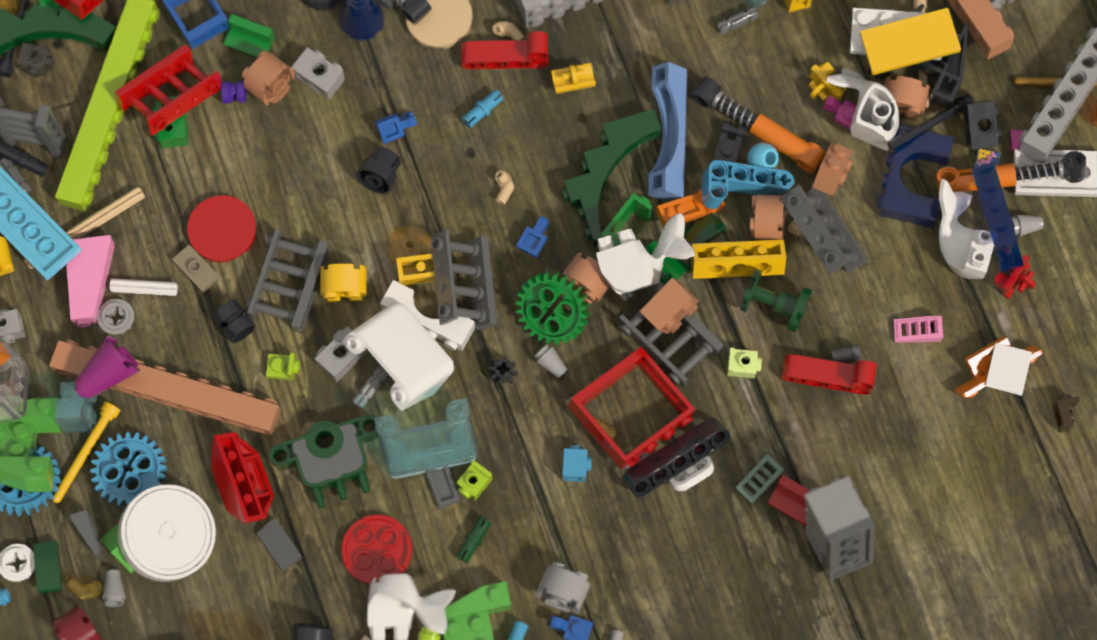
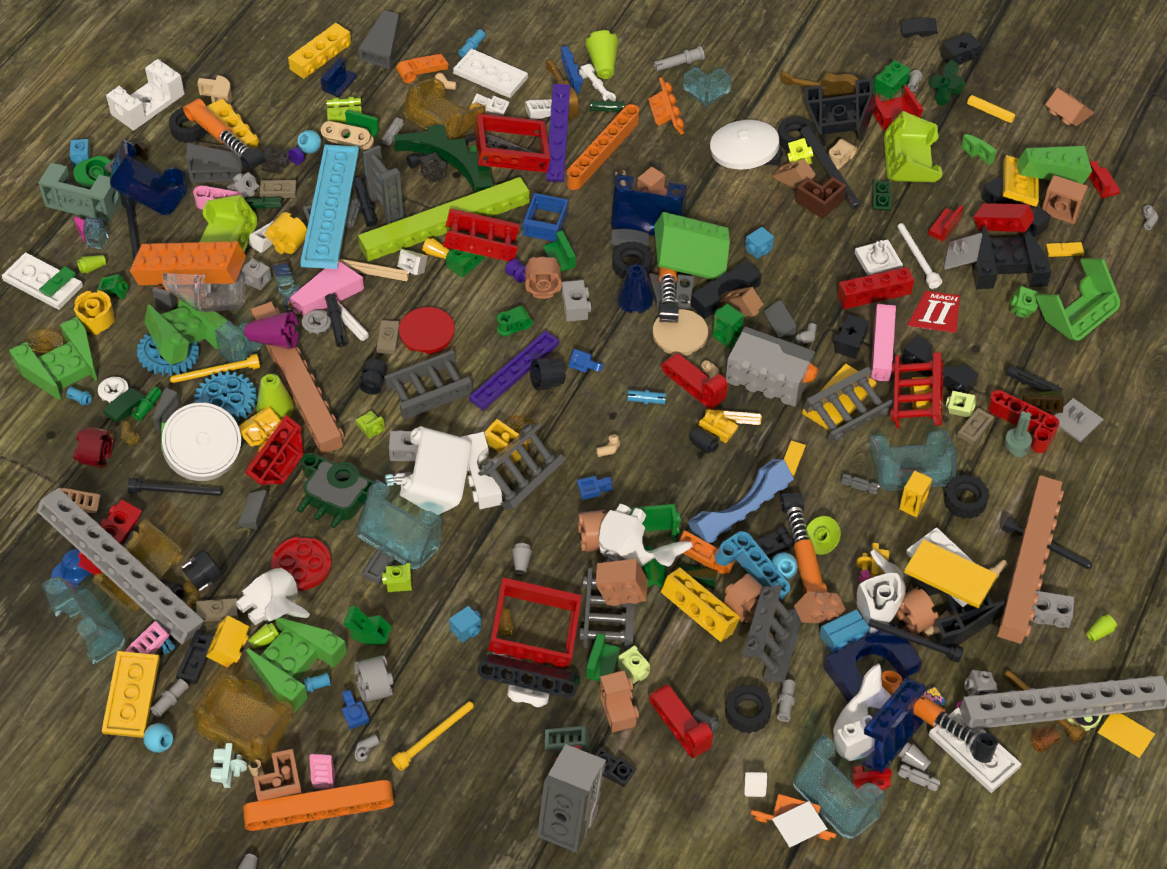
camera: 45 degrees right, 20 degrees down
light grey cone [102,570,126,607] -> none
yellow brick [320,264,367,302] -> none
dark green pin [455,516,492,564] -> none
black gear [489,356,518,387] -> none
green gear [515,271,590,345] -> none
dark green arch [561,109,661,247] -> none
dark green piece [740,268,812,333] -> none
bright pink slope [893,316,943,343] -> none
black brick [962,99,1001,150] -> none
none -> black piece [128,478,223,496]
none -> green axle [132,387,162,422]
none -> yellow slope [239,405,281,446]
none -> lime cone [256,374,294,419]
none -> leg [272,262,296,296]
none -> clear light blue tile [282,285,300,310]
none -> black pin [325,294,348,347]
none -> green brick [343,606,392,645]
none -> yellow piece [391,701,474,771]
none -> white slope [397,249,428,275]
none -> yellow cone [422,238,450,259]
none -> dark purple plate [469,331,559,411]
none -> green piece [497,306,533,336]
none -> green panel [586,633,621,682]
none -> black slope [595,747,637,787]
none -> nougat brick [600,671,639,733]
none -> black brick [690,428,719,454]
none -> axle [705,409,762,425]
none -> black tyre [725,684,772,733]
none -> white slope [744,772,767,797]
none -> light grey pin [777,679,796,722]
none -> yellow piece [784,441,806,476]
none -> clear light blue windscreen [793,734,886,839]
none -> lime dish [806,516,841,555]
none -> dark azure brick [820,610,869,653]
none -> light grey axle [898,764,940,791]
none -> light grey brick [964,670,997,696]

